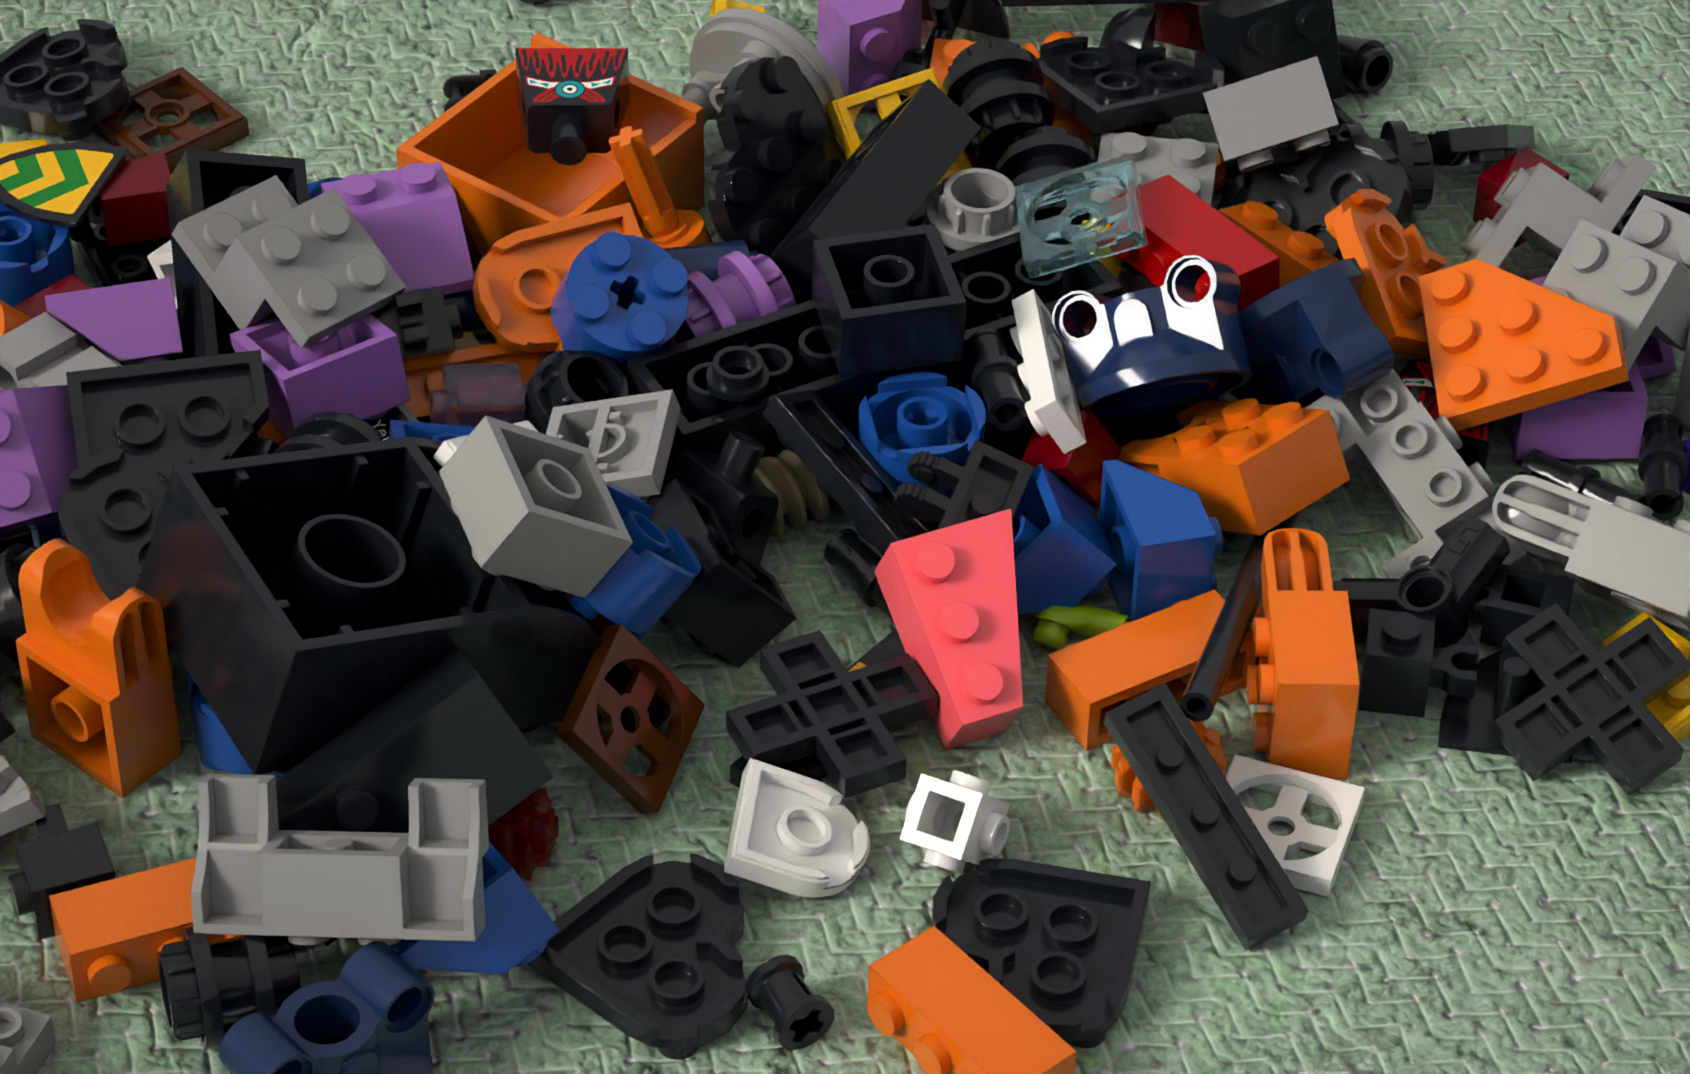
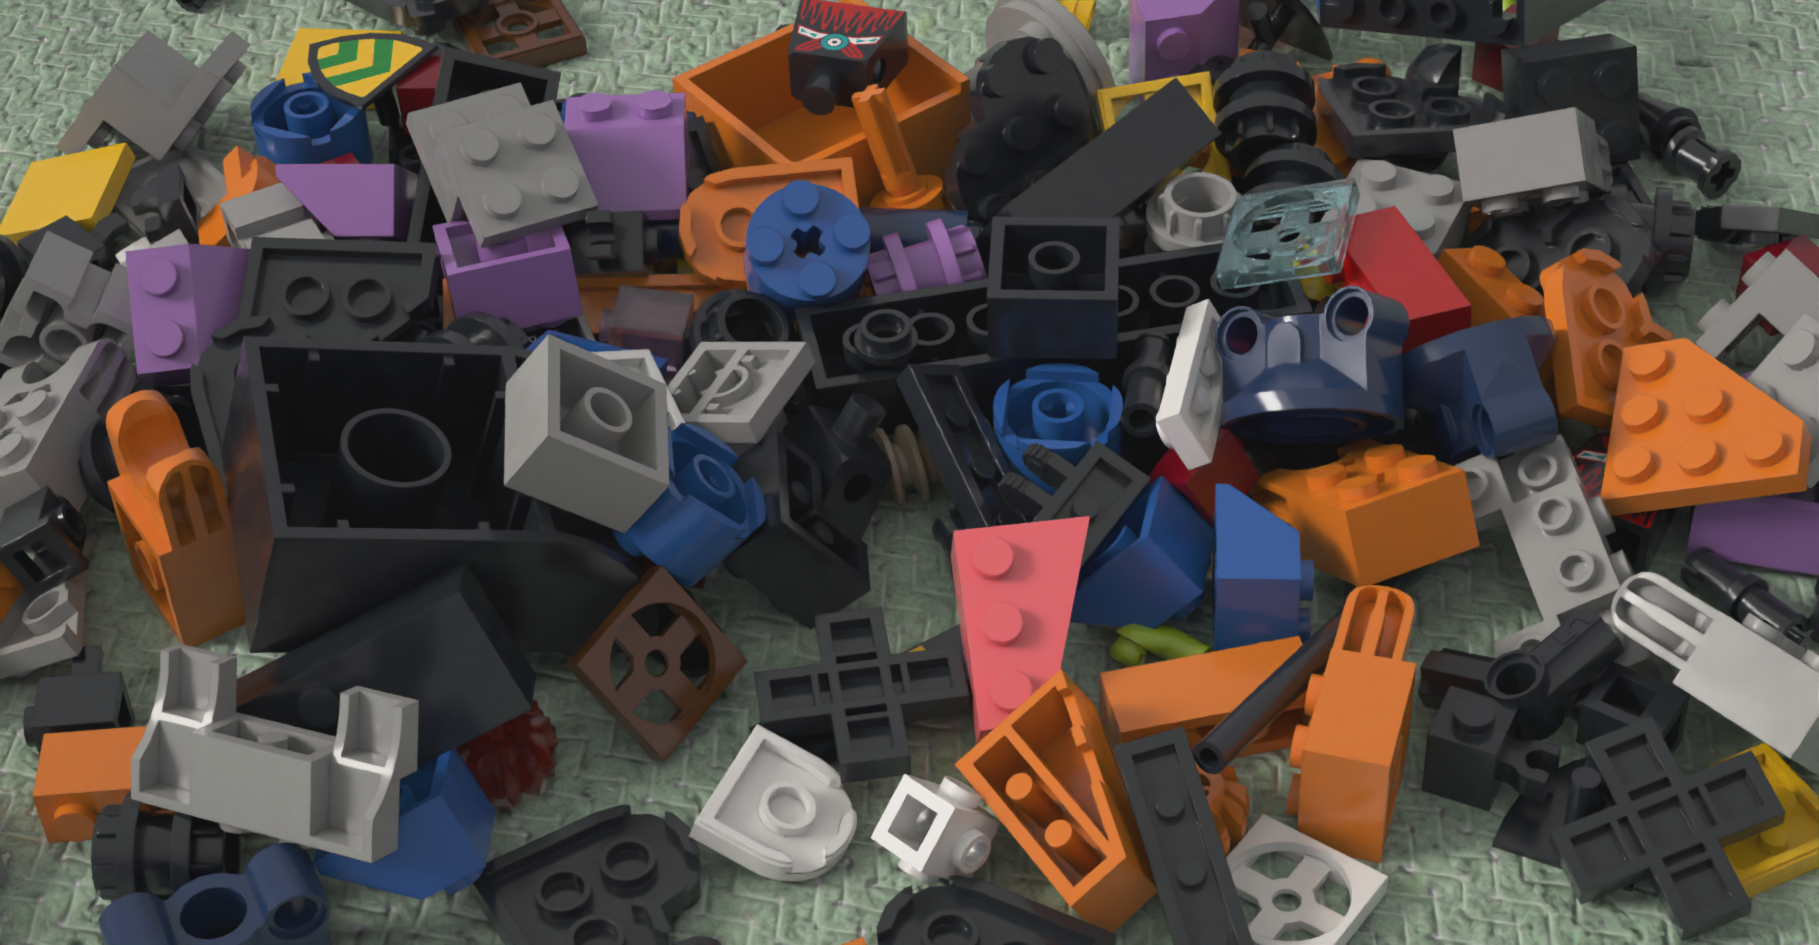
camera: 20 degrees right, 0 degrees up
none -> orange wedge [955,669,1157,933]
none -> black bush [1662,126,1742,199]

